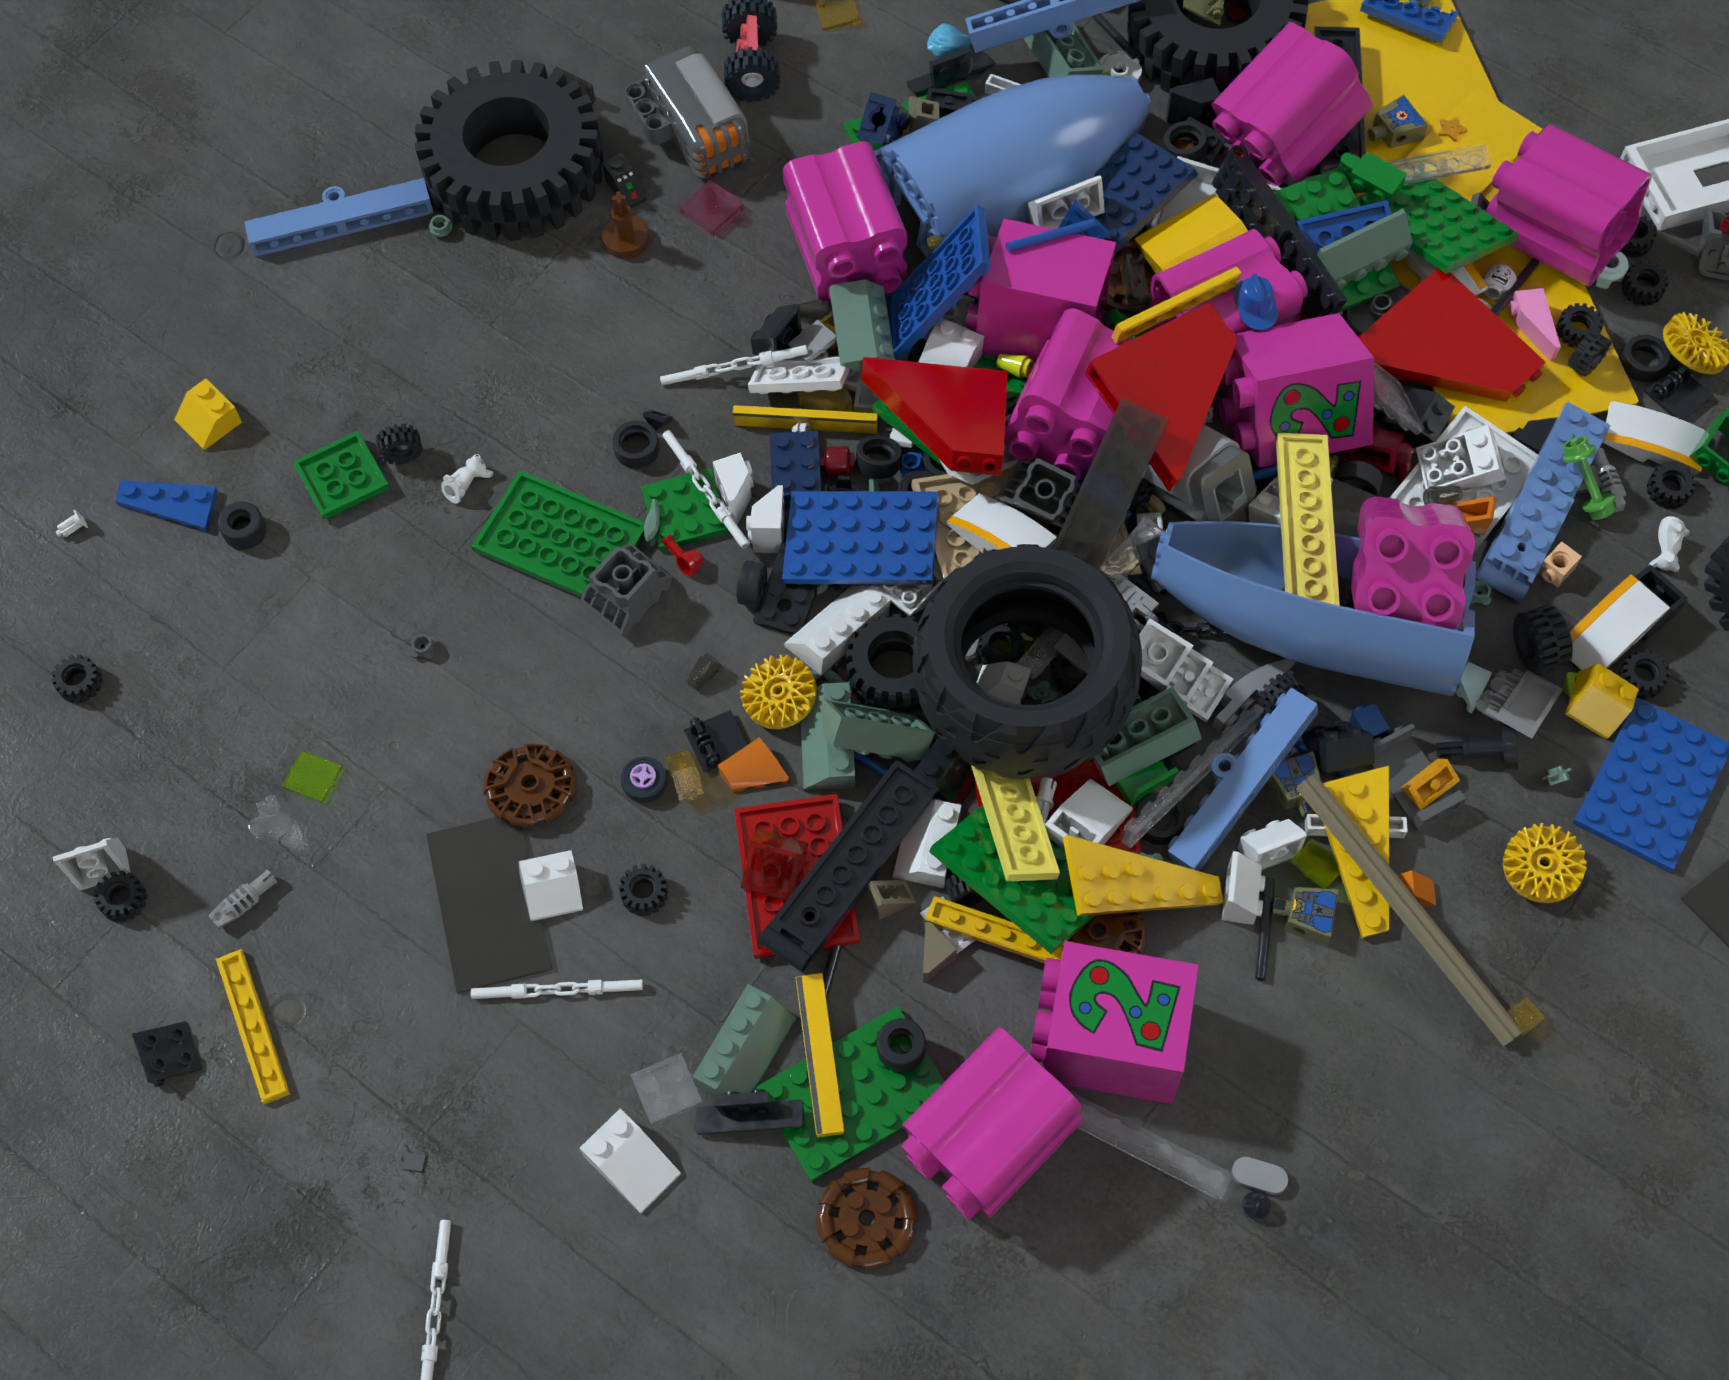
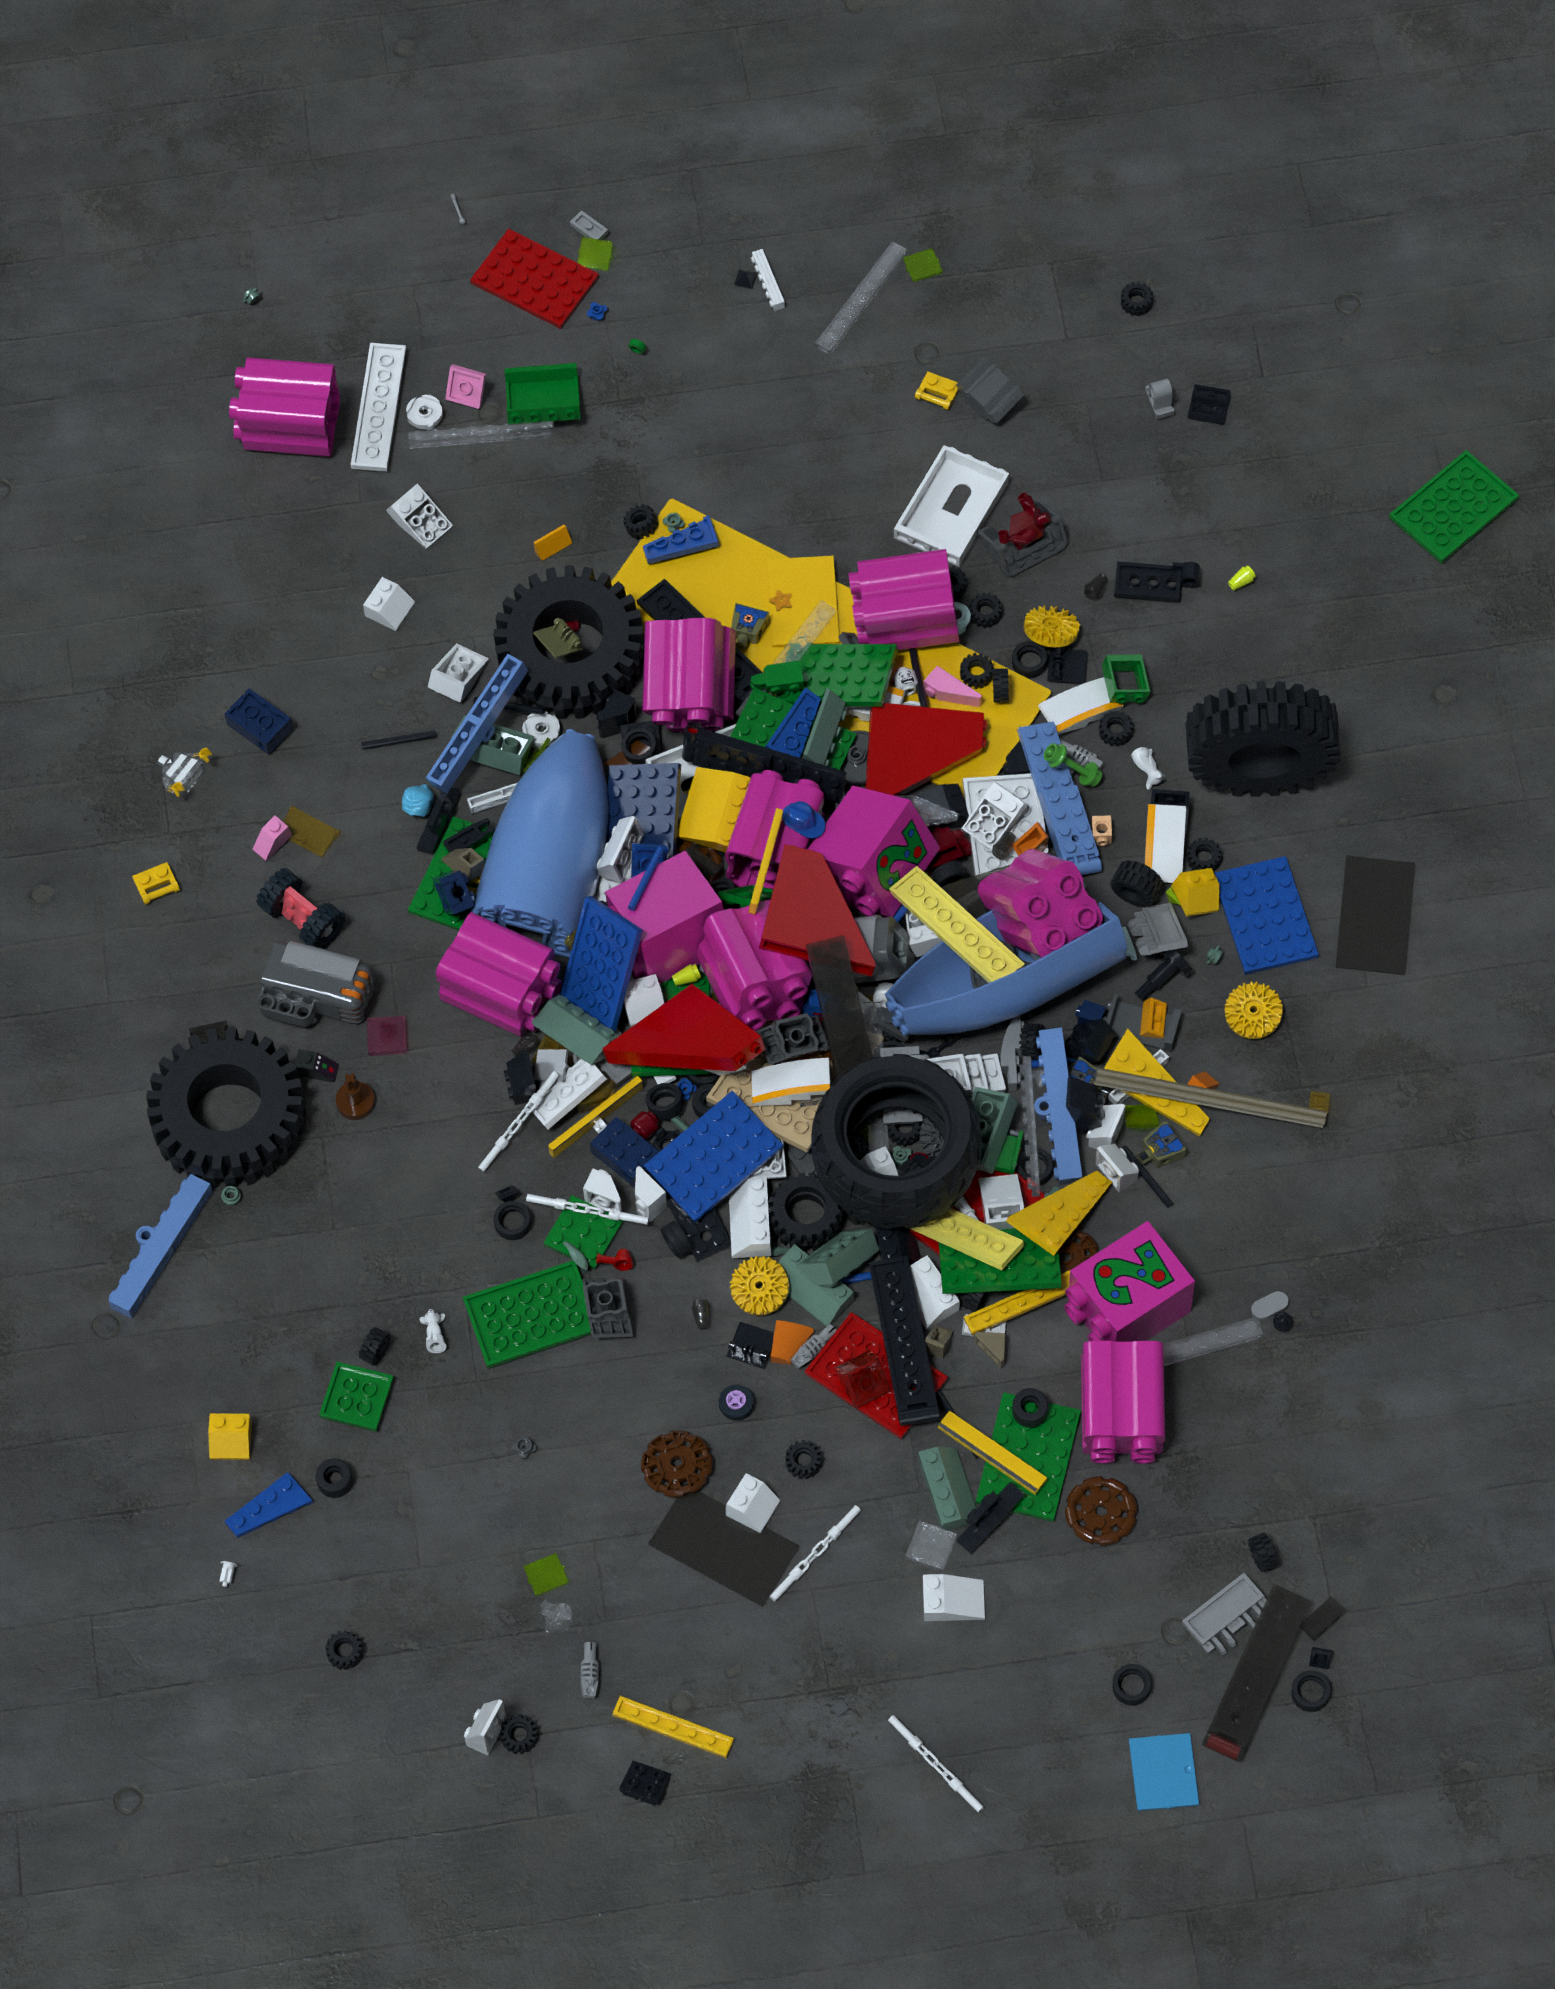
camera: 45 degrees left, 0 degrees up
clear yellow slope [664,749,704,801] -> none
none -> light grey hinge [790,1324,837,1369]
none -> black slope [1066,1077,1105,1131]

